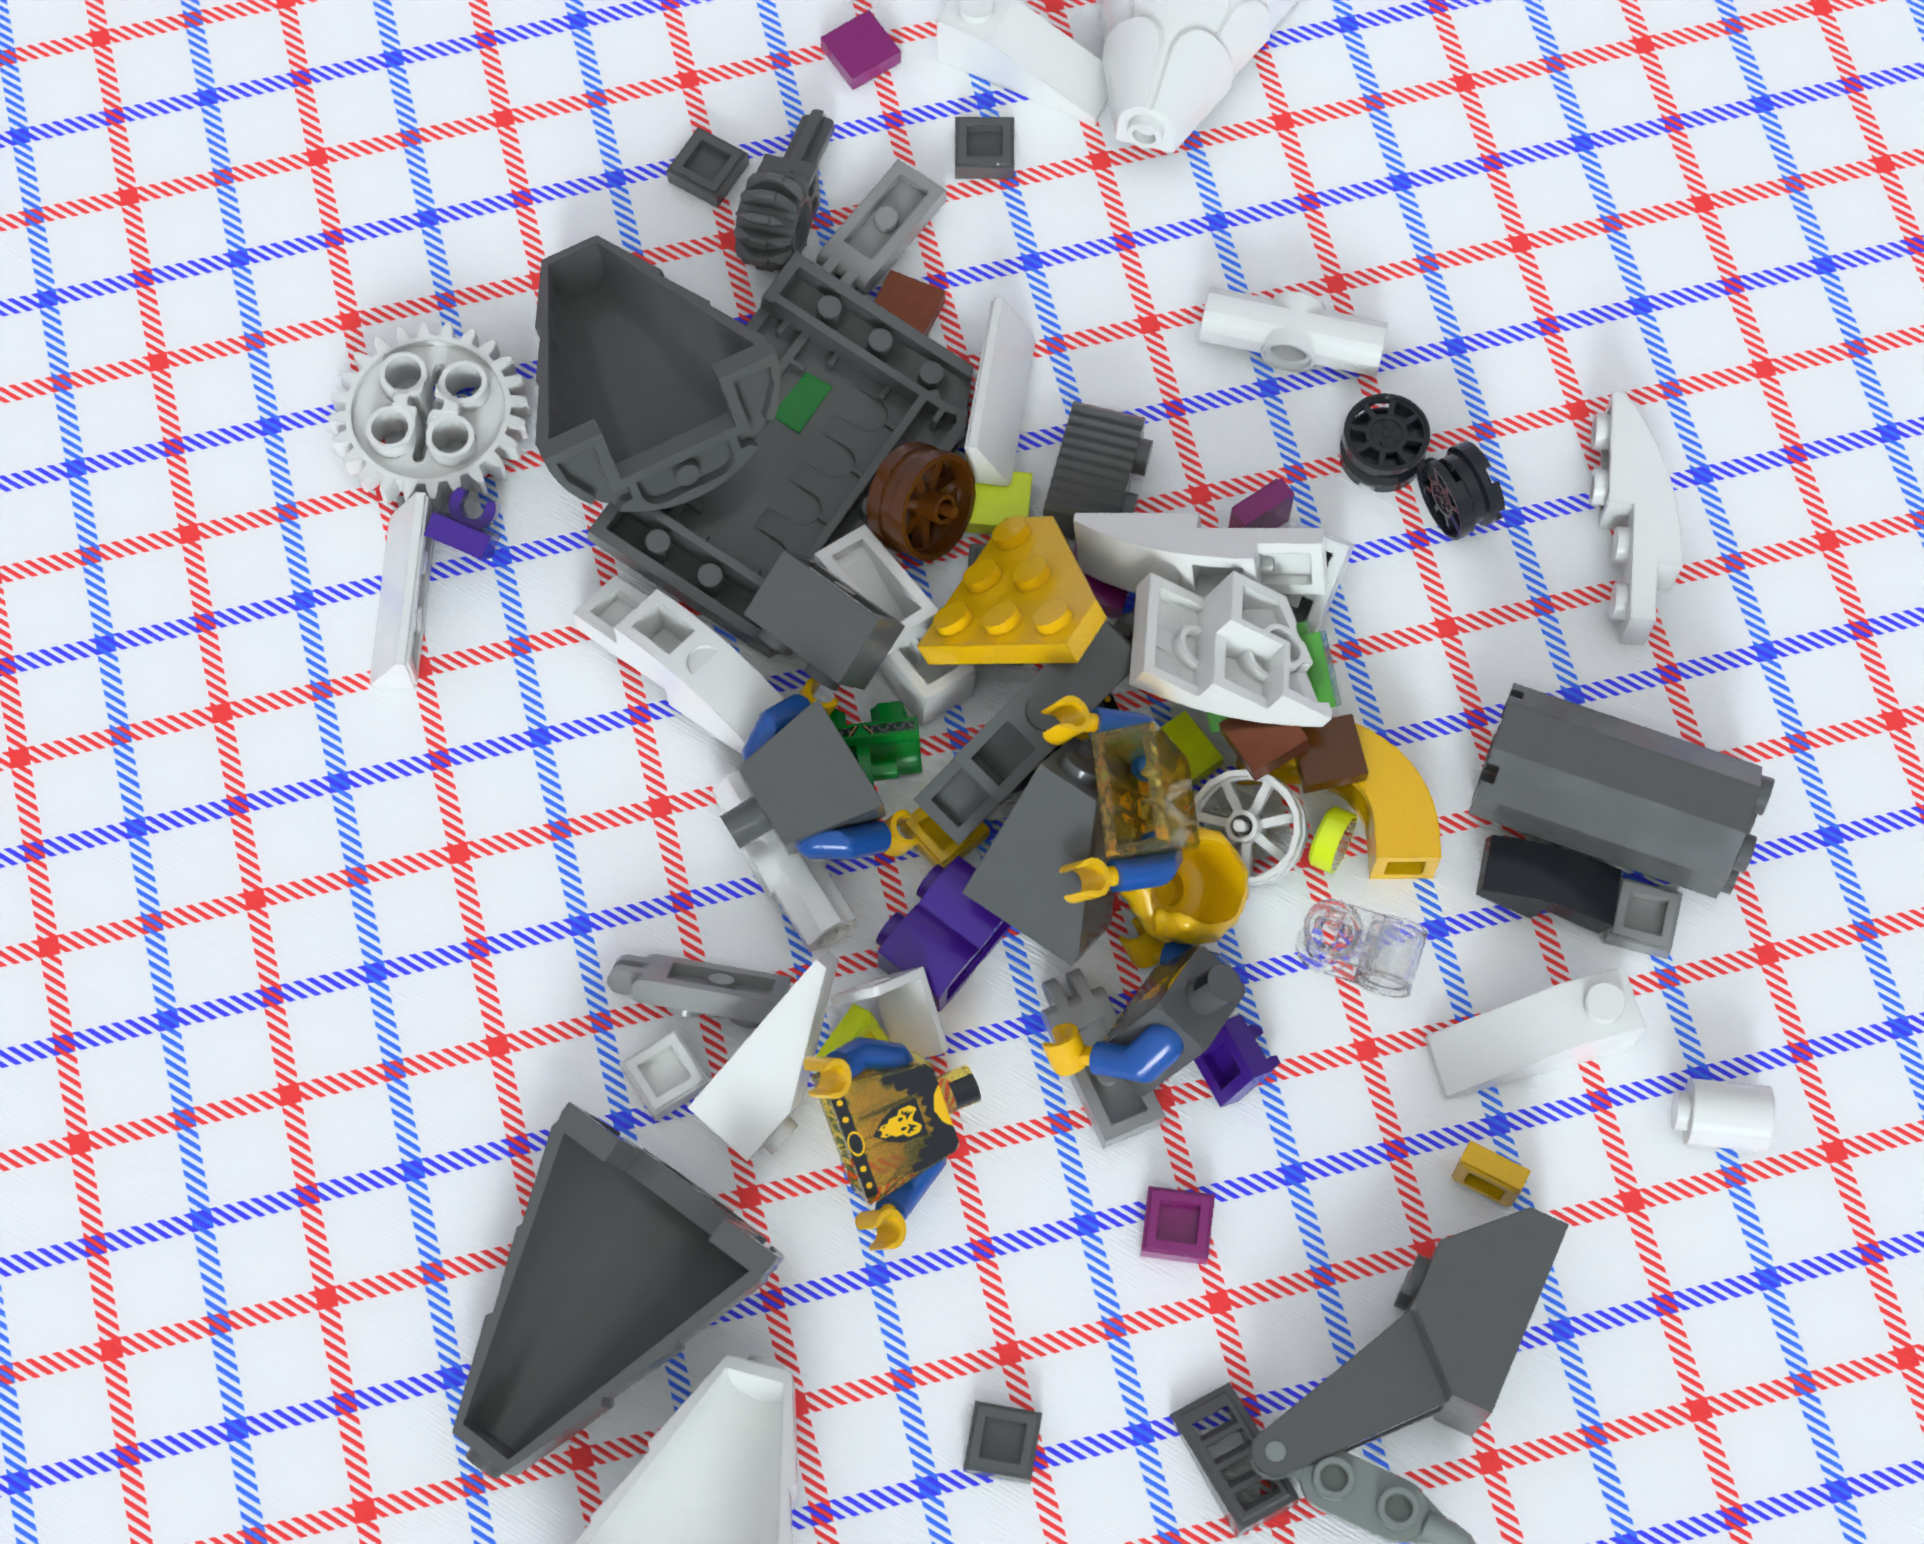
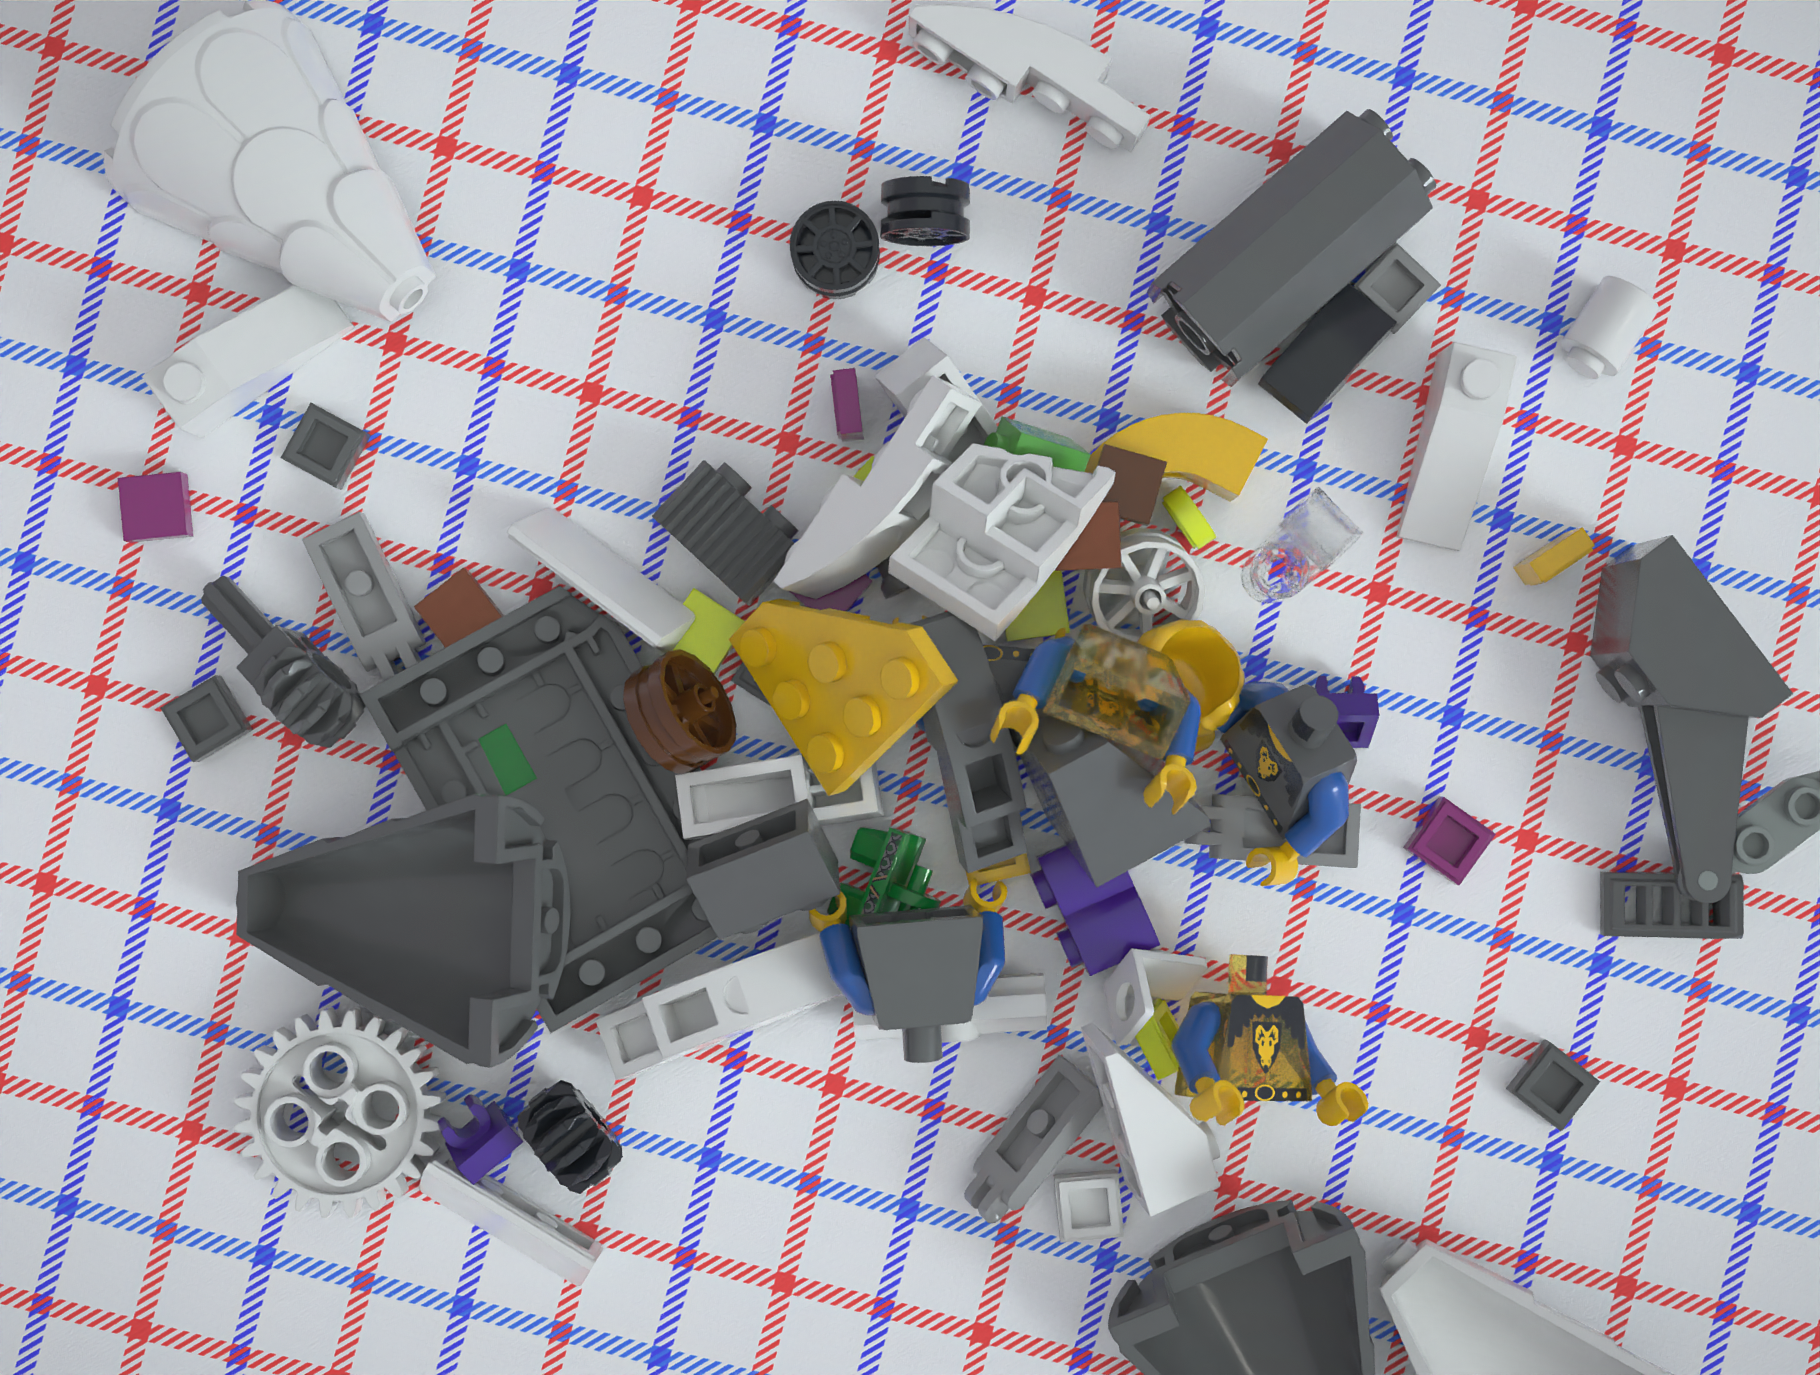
camera: 60 degrees left, 20 degrees up
white piece [1198,286,1388,377] -> none
none -> black gear [517,1080,623,1194]

